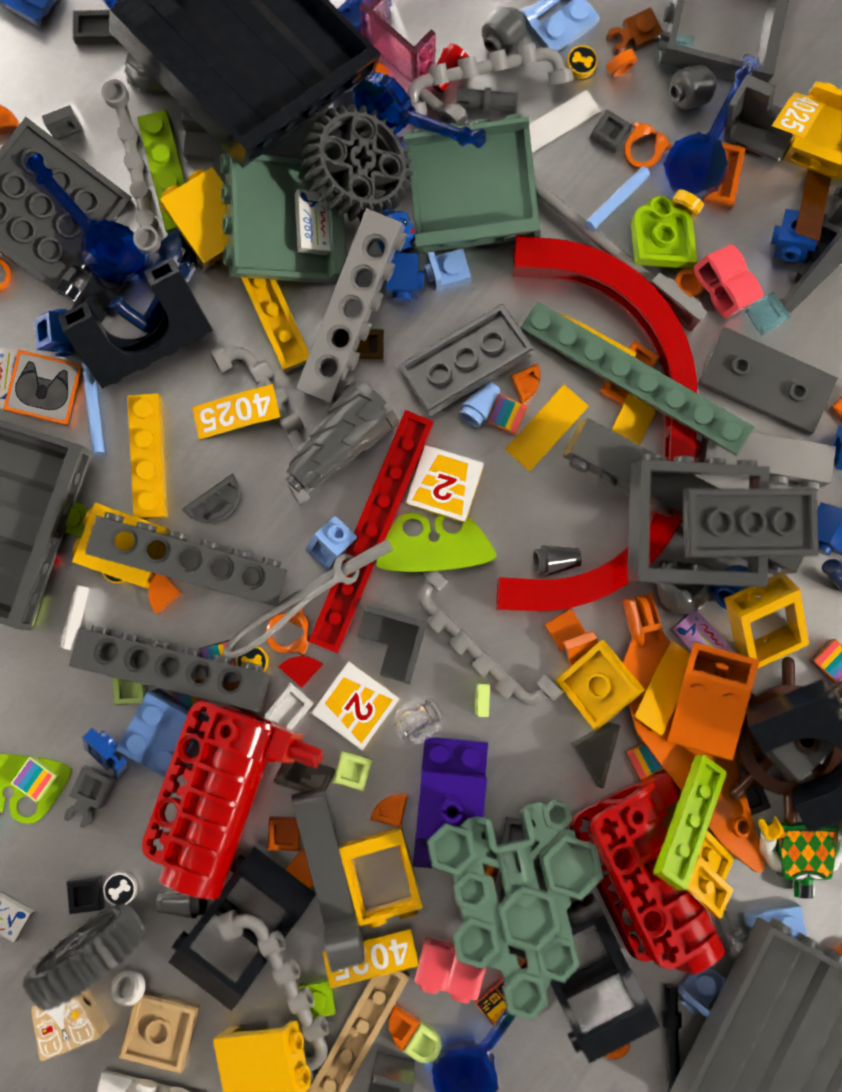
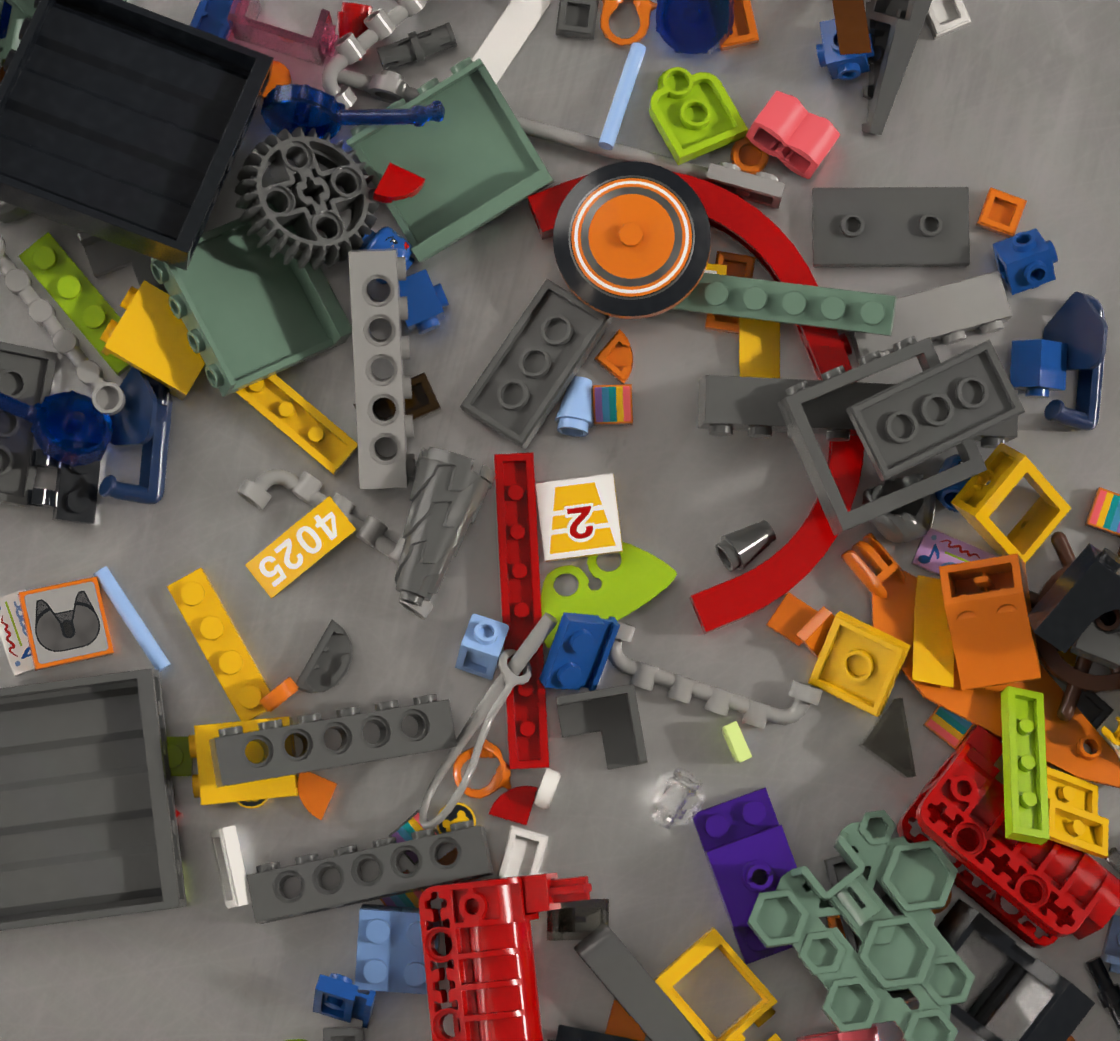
camera: 25 degrees left, 0 degrees up
blue brick [34,309,76,357] -> none
black arch [58,257,213,389] -> none
yellowish green tile [113,677,148,706] -> none
orange tile [268,816,301,851] -> none
white tile [294,189,331,256] -> none
tile [311,661,400,751] -> none
yellowish green tile [333,750,373,791] -> none
orange tile [370,793,408,827] -> none
light blue bracket [423,248,471,291] -> none
yellow sticker [505,384,589,472] -> none
yellow tile [671,189,704,217] -> none
clear light blue tile [745,292,790,336] -> none
none -> orange tile [259,677,298,712]
none -> red tile [372,162,425,203]
none -> white tile [533,768,561,810]
none -> blue plate [539,612,620,691]
none -> dish [553,161,711,319]

